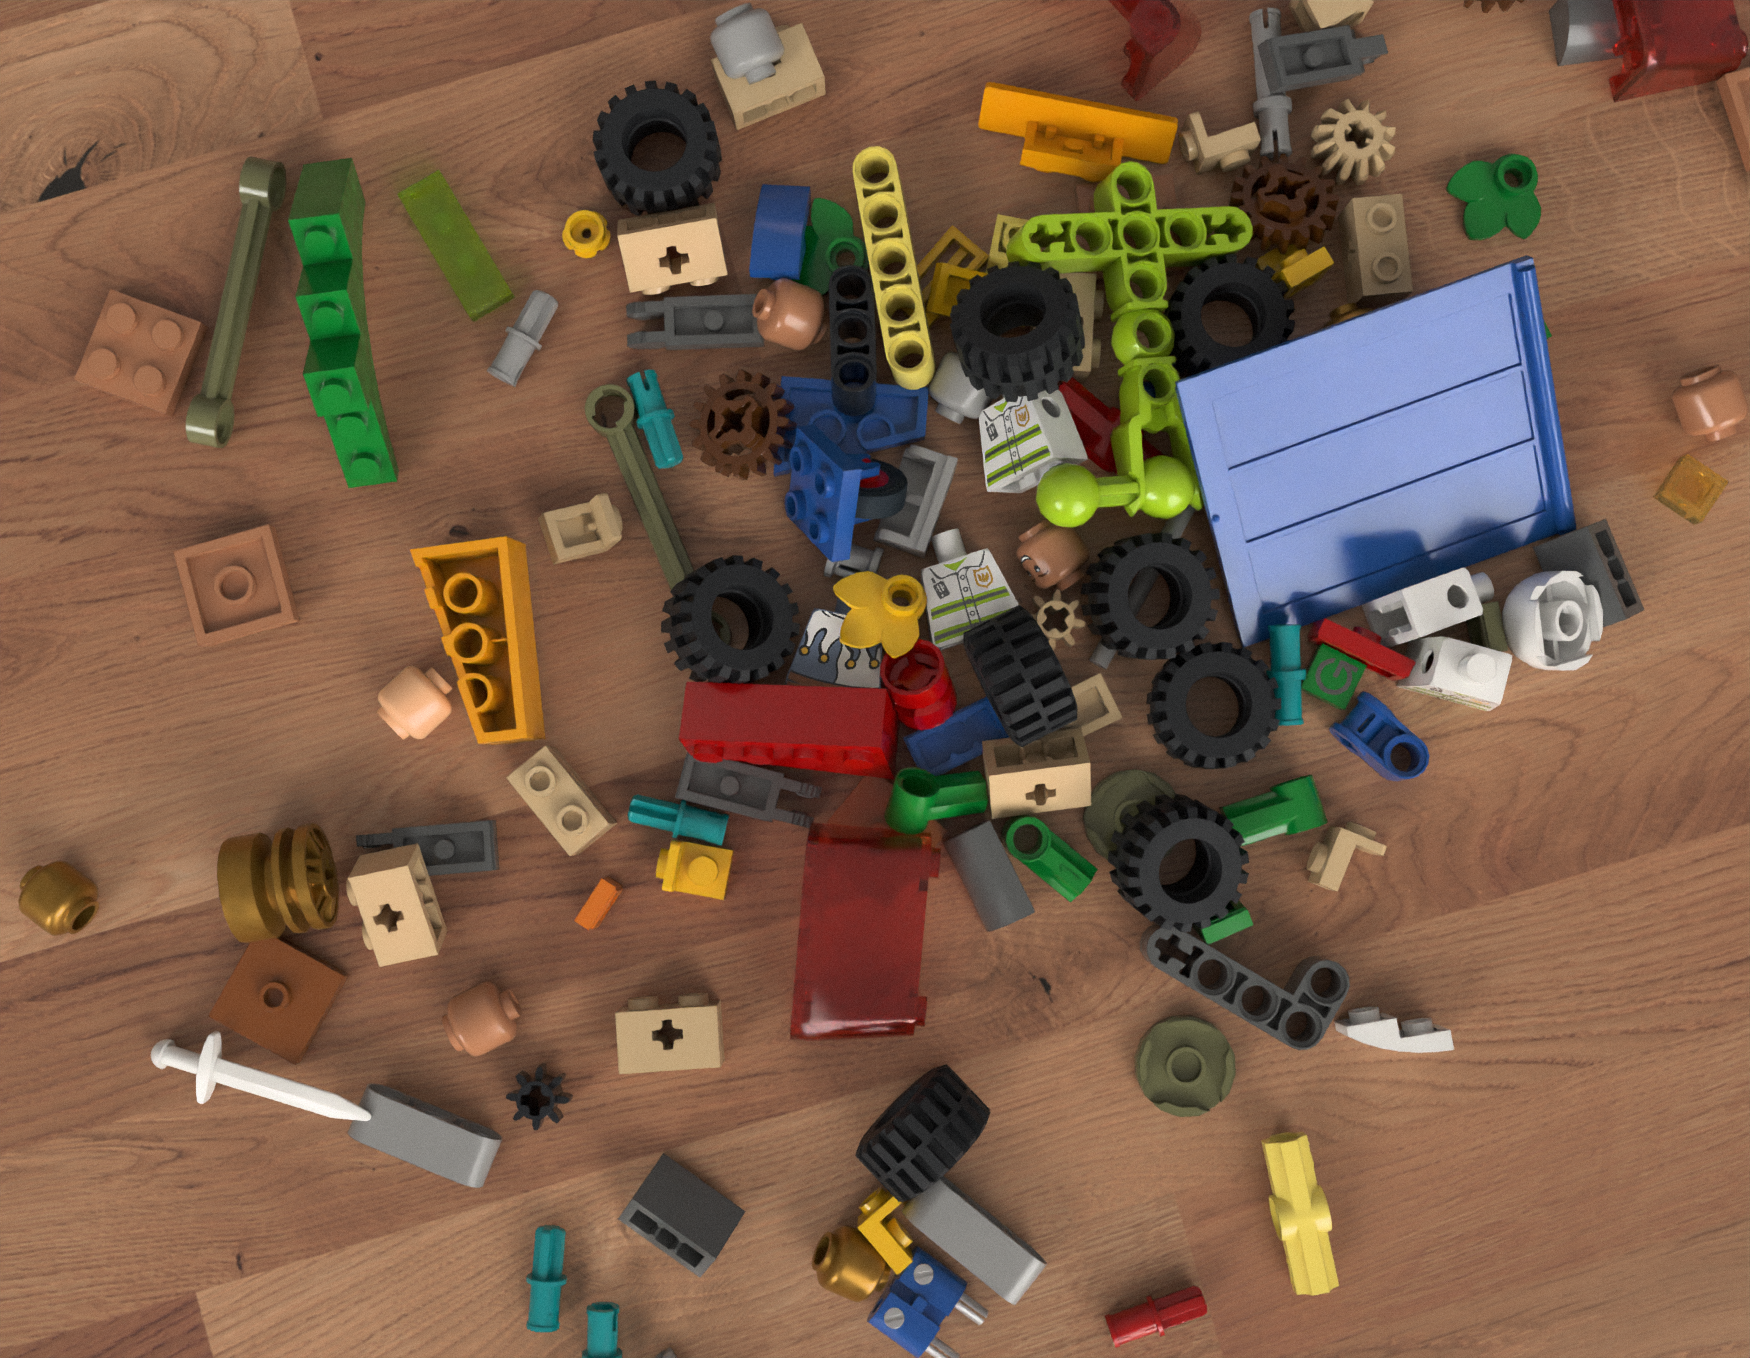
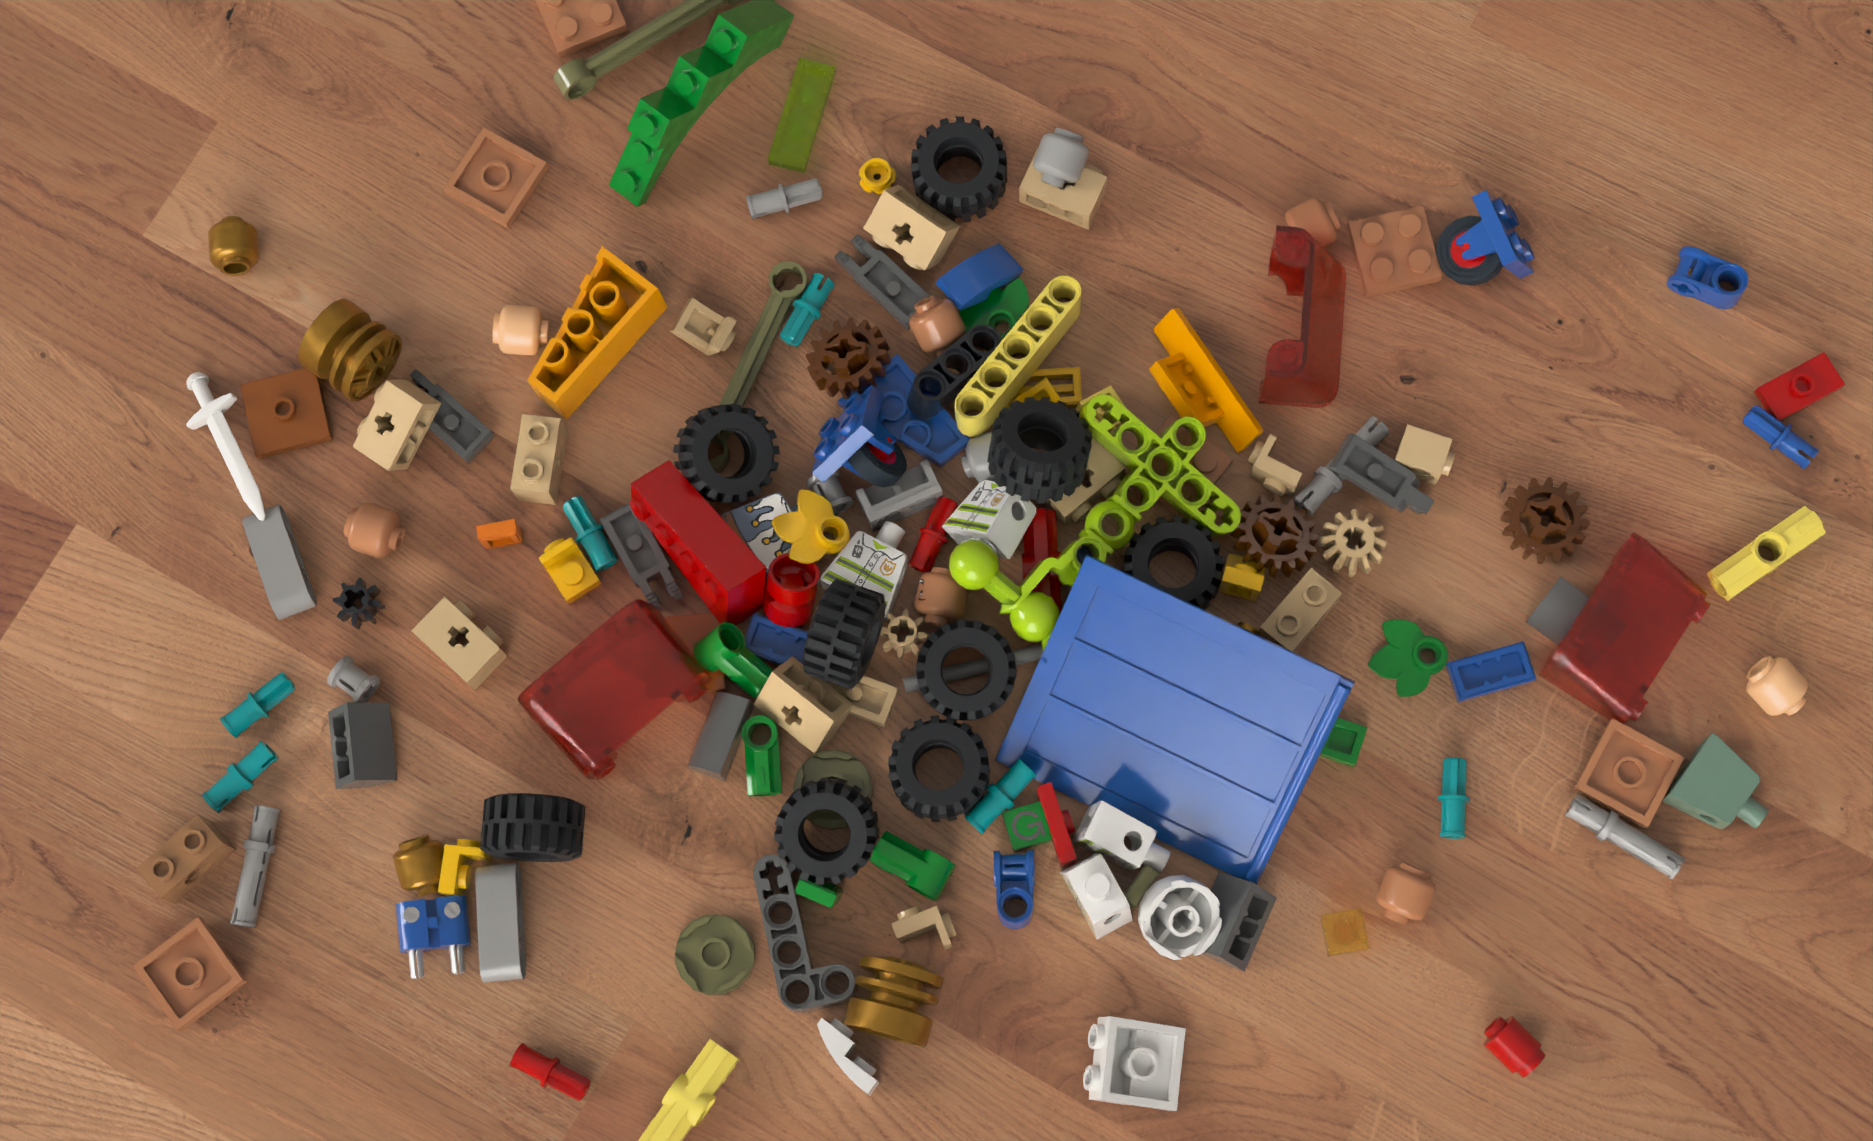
camera: 55 degrees right, 10 degrees down
none -> light grey bush [327,655,380,703]
none -> pearl gold wheel [843,956,944,1047]
none -> red axle [907,496,958,573]
none -> white plate [1083,1016,1186,1111]
none -> teal axle [1437,757,1470,839]
none -> blue plate [1446,641,1536,703]

